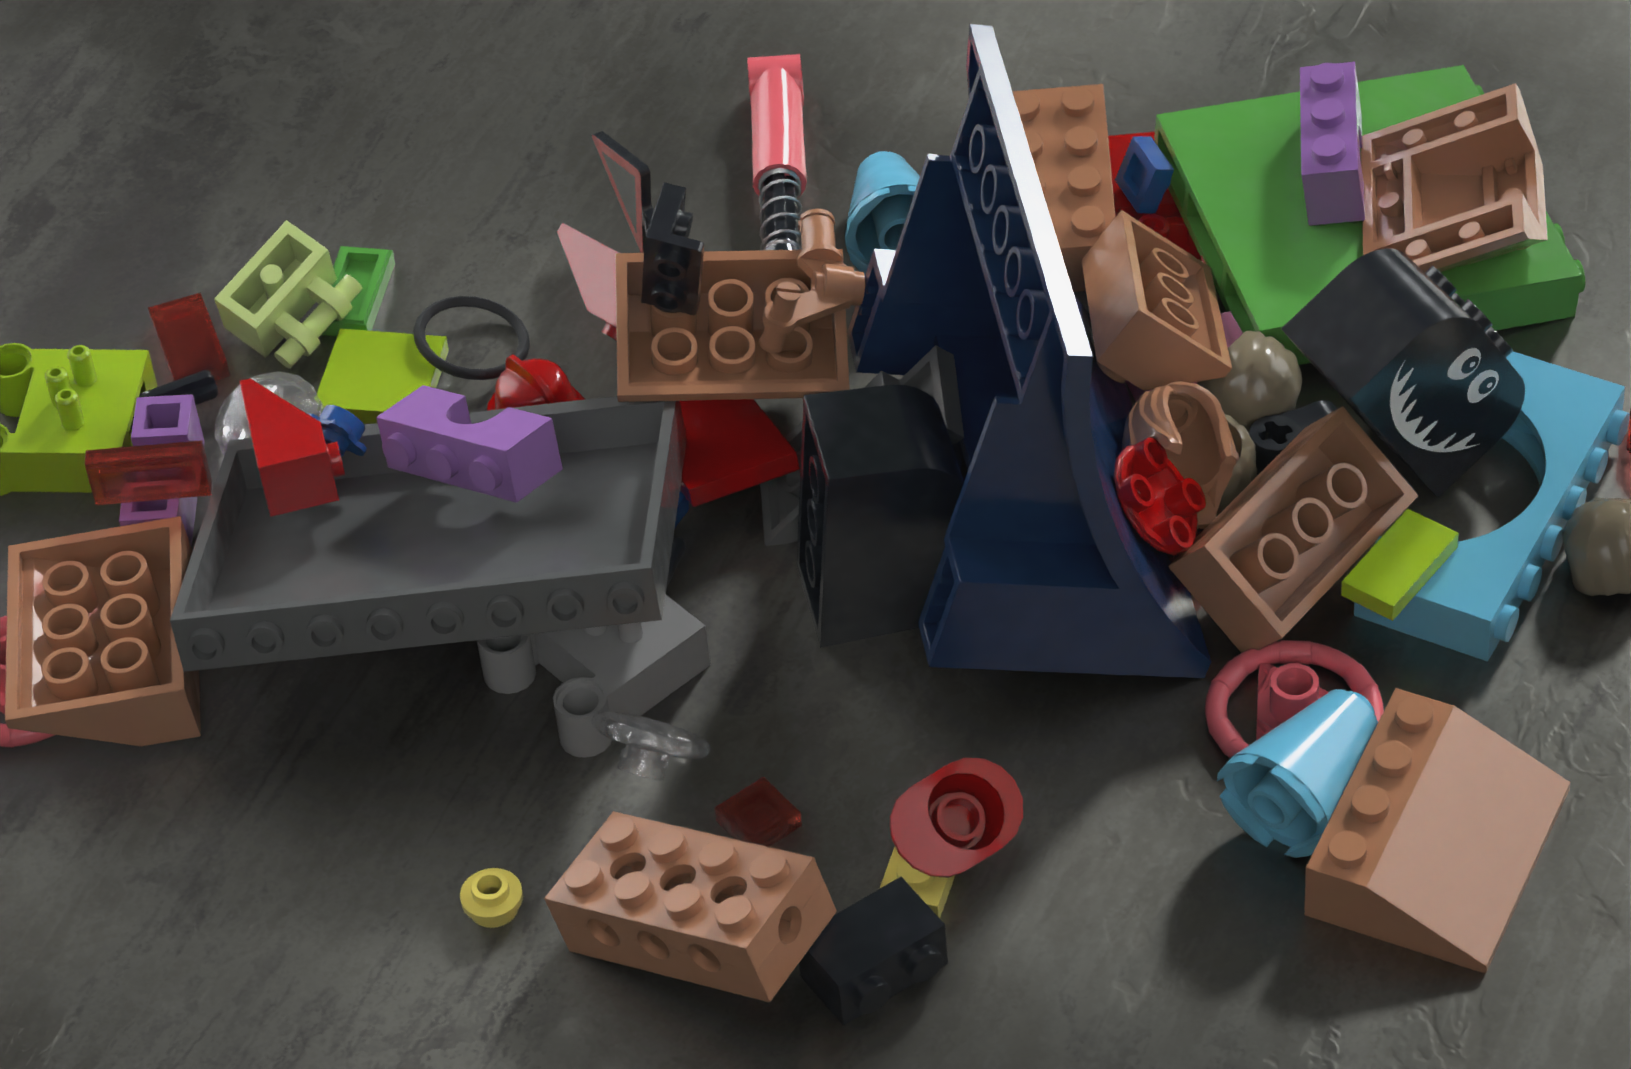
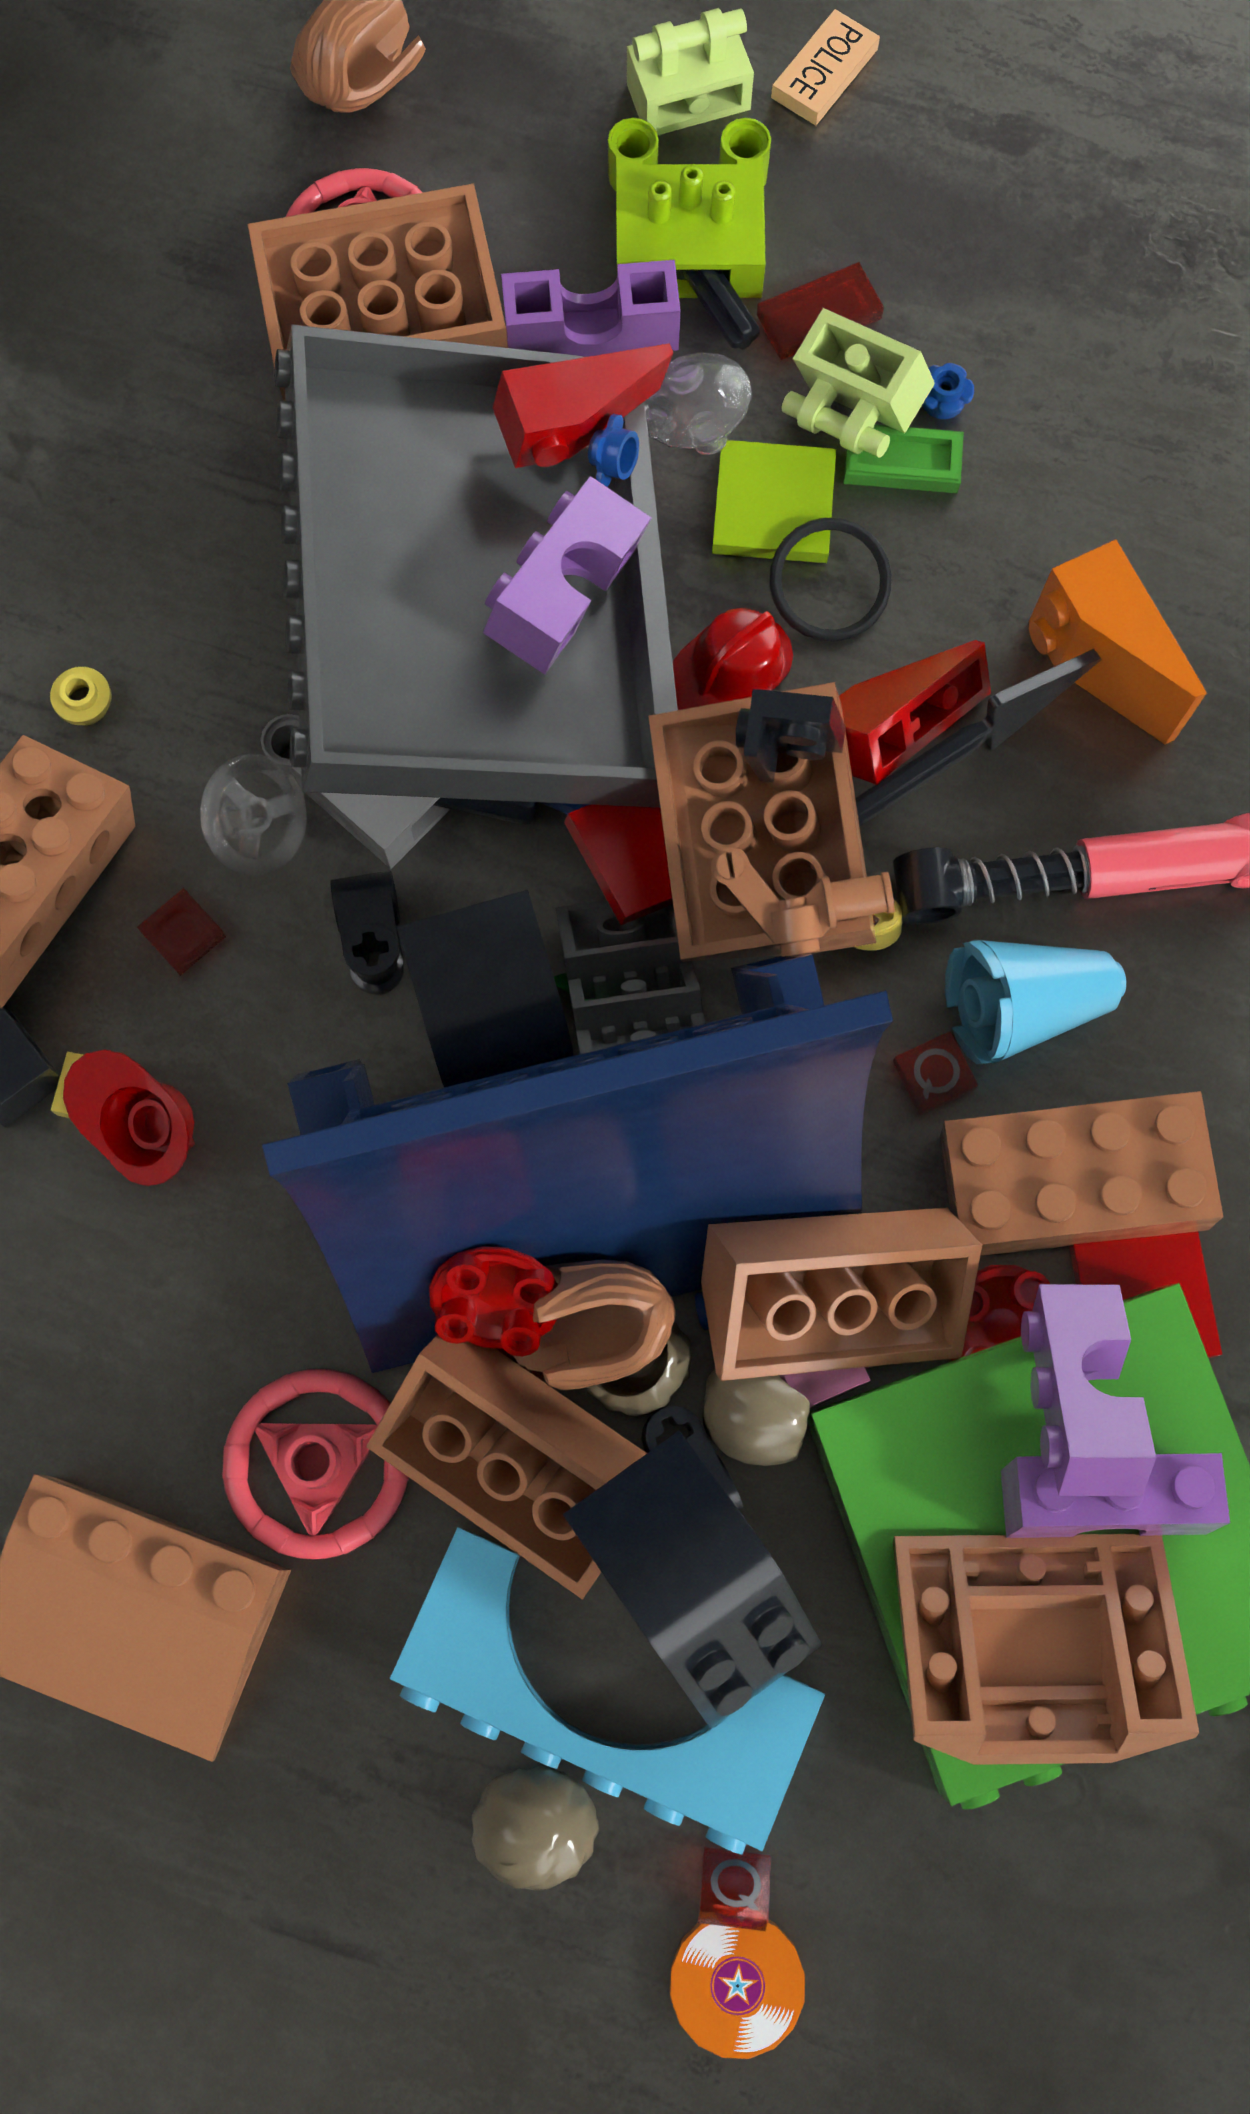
camera: 80 degrees right, 30 degrees up
clear red tile [85,440,212,505] -> none
blue plate [1115,136,1174,213] -> none
medium azure cone [1217,689,1378,858] -> none
lime tile [1341,508,1459,621] -> none
none -> black piece [330,870,404,994]
none -> medium lavender arch [1021,1284,1156,1496]
none -> orange slope [1028,539,1207,745]

